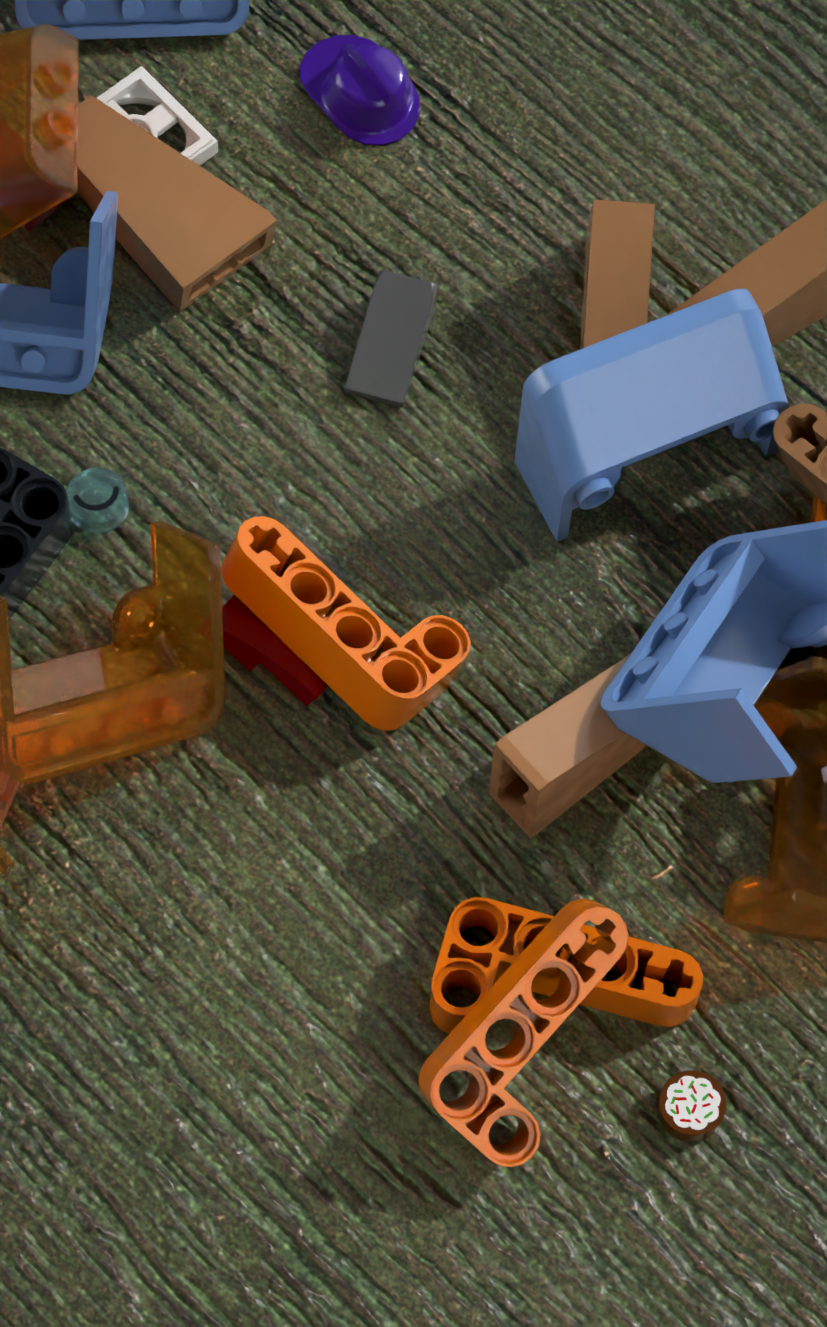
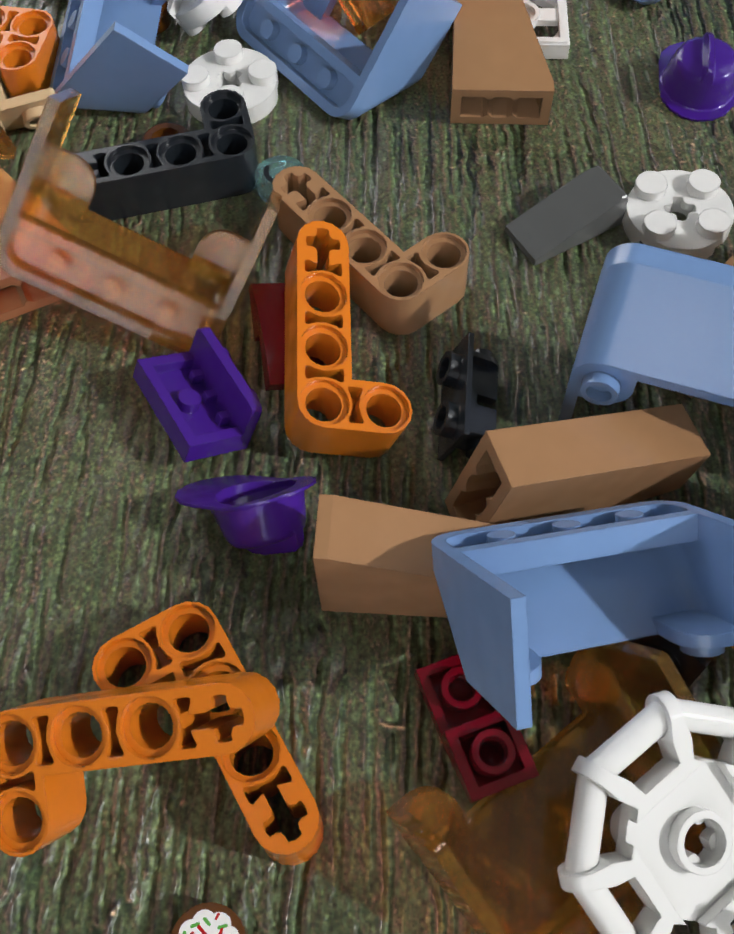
camera: 50 degrees right, 5 degrees down
none -> dark purple bracket [133,327,262,463]
none -> dark purple piece [175,475,316,555]
none -> medium nougat beam [272,166,470,335]
none -> dark red slope [414,654,539,803]
none -> black hinge [433,332,499,461]
none -> medium nougat slope [445,404,711,525]
none -> white plate [622,169,734,259]

